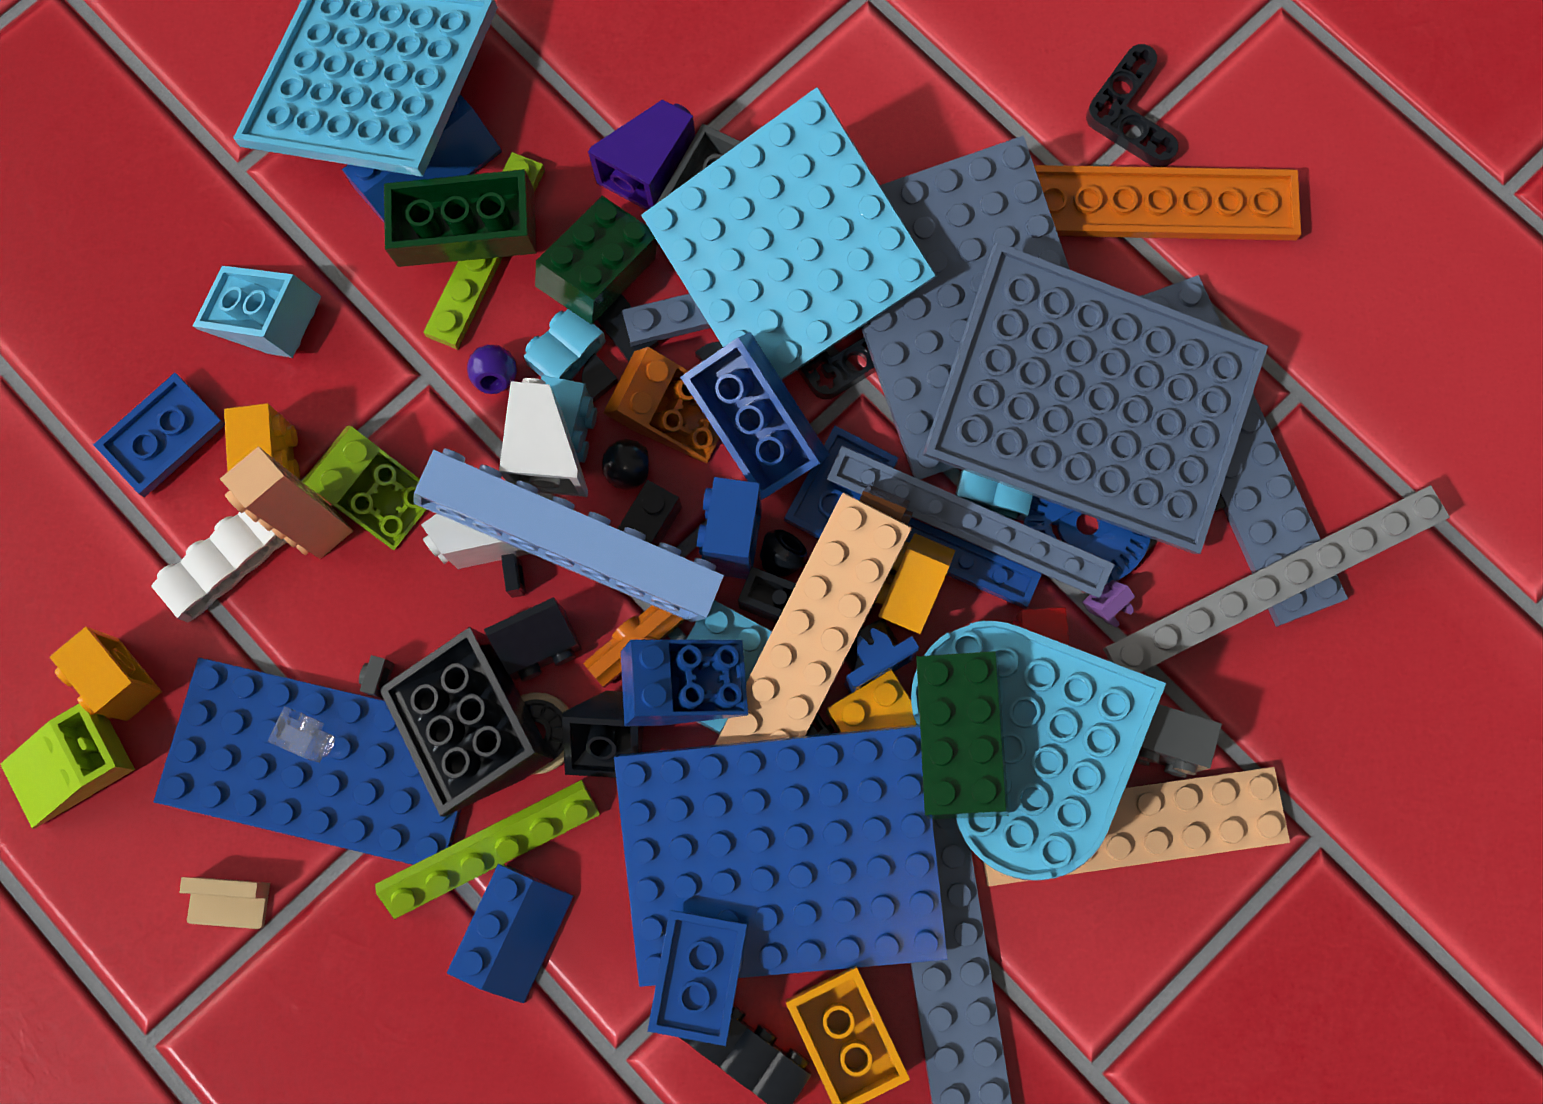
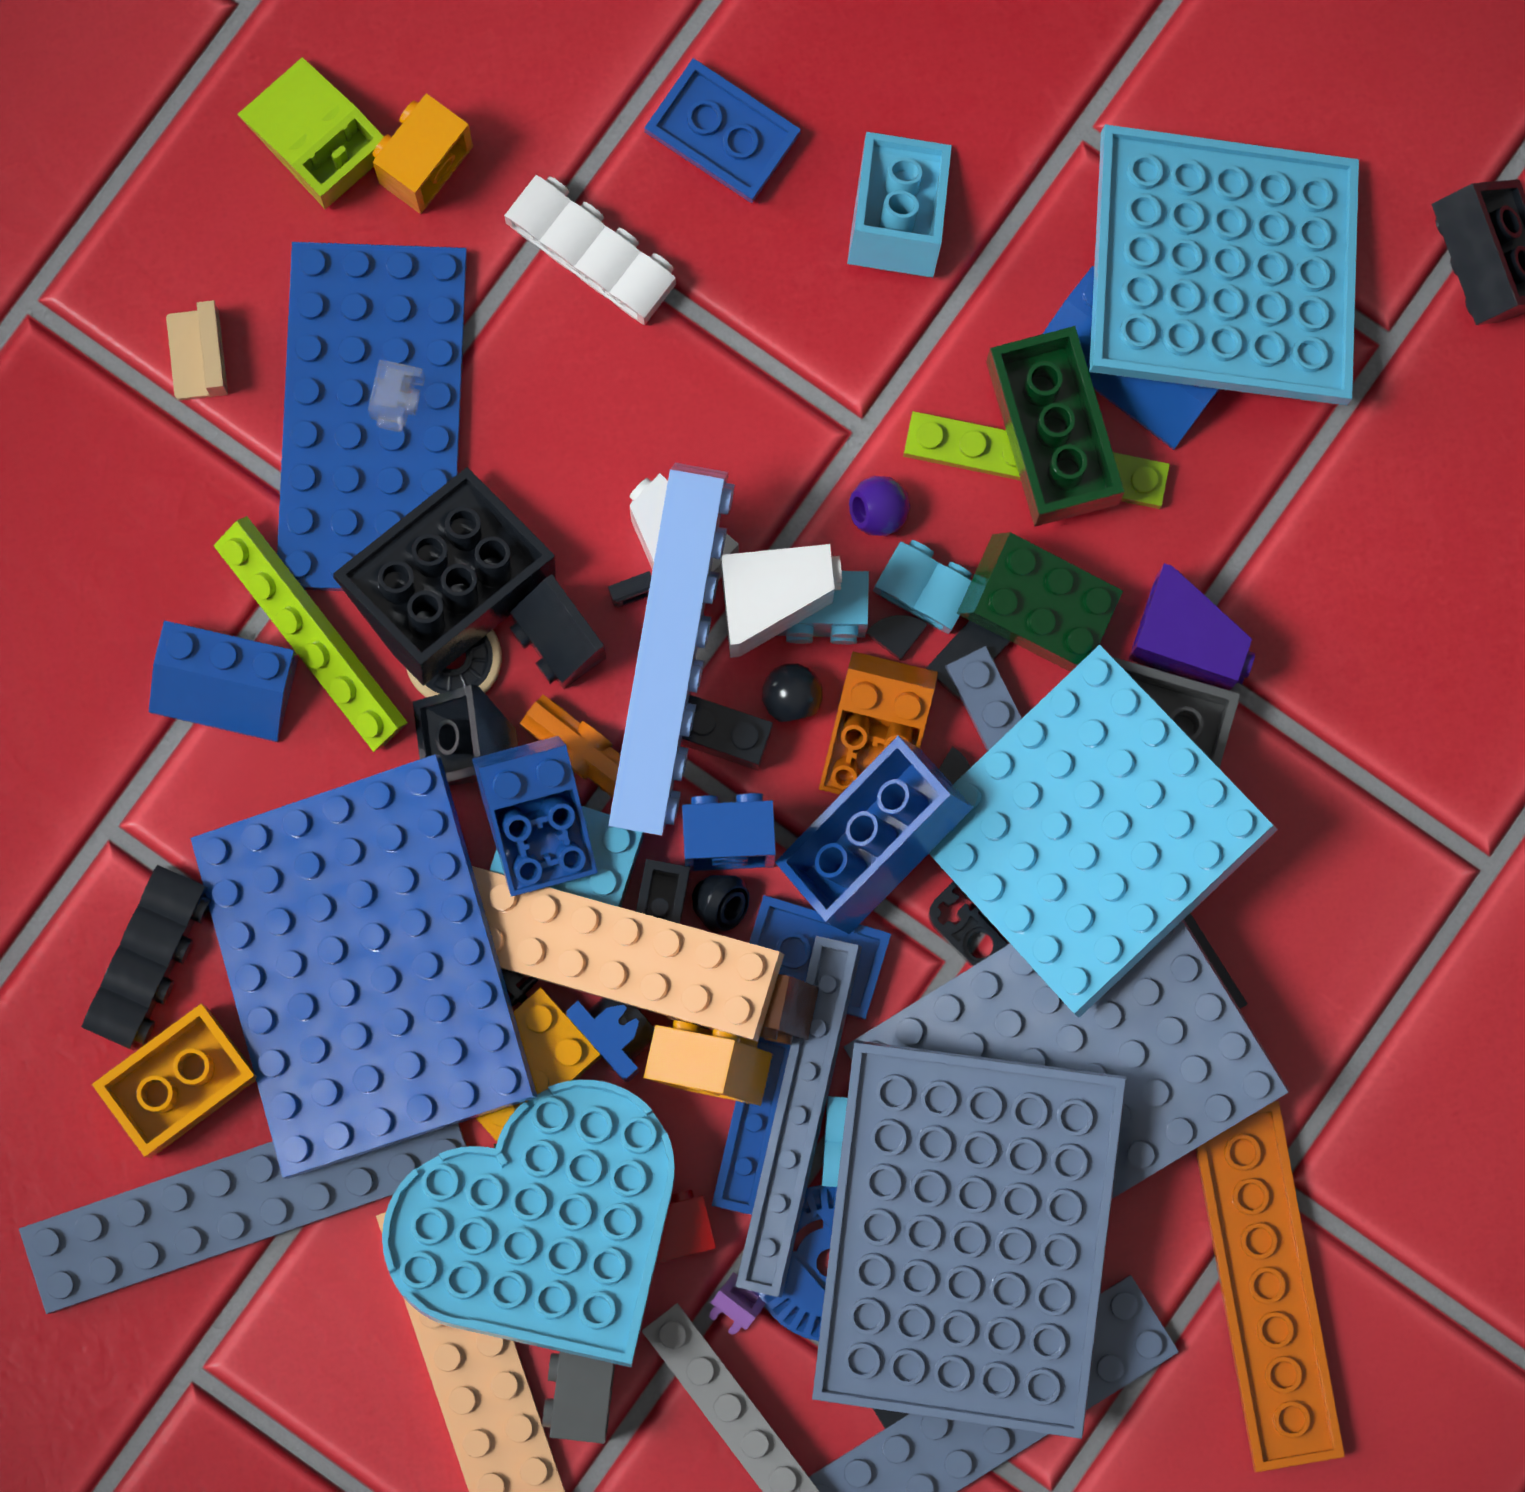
camera: 70 degrees right, 5 degrees up
light nougat brick [220,446,353,559] -> none
light orange brick [224,403,300,479] -> none
lime slope [302,426,427,550] -> none
dark grey plate [359,655,394,699] -> none
blue plate [647,910,748,1046] -> none
dark green brick [916,651,1009,820] -> none
black beam [1086,44,1178,167] -> none

